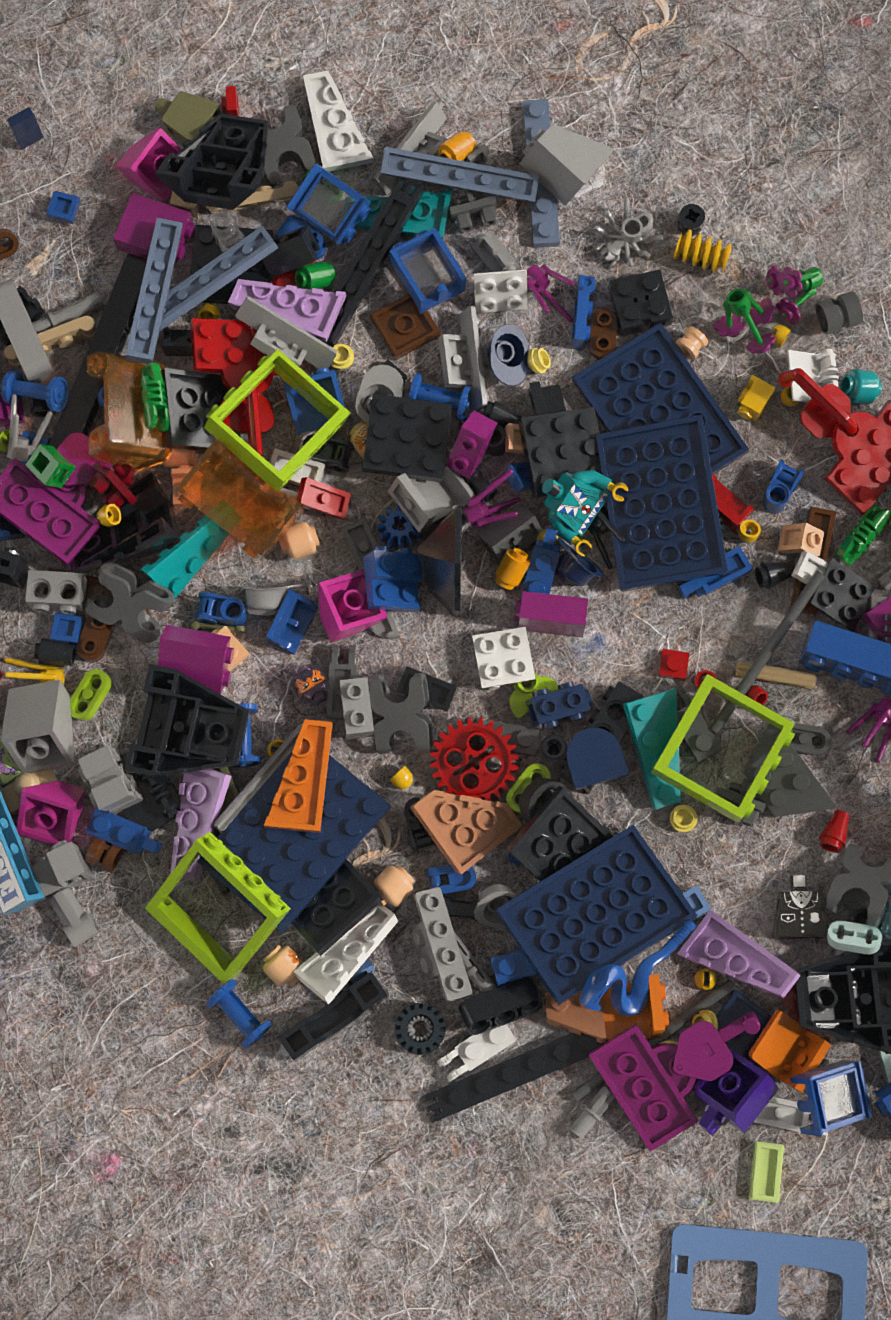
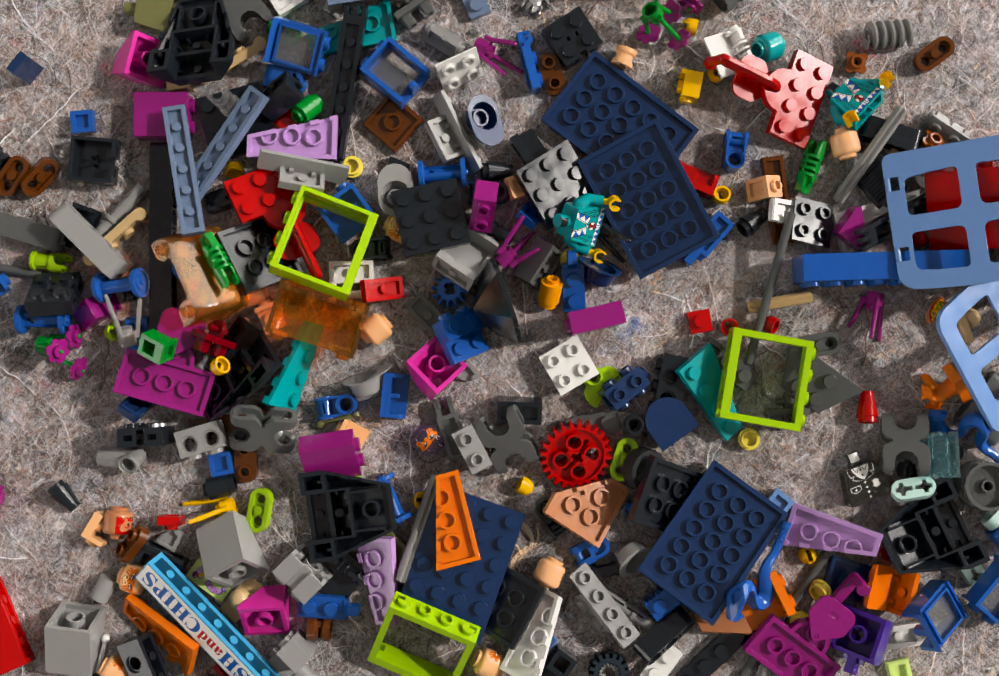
camera: 25 degrees left, 10 degrees up
light yellow plate [527,348,551,374] -> none
none -> black piece [67,135,121,186]

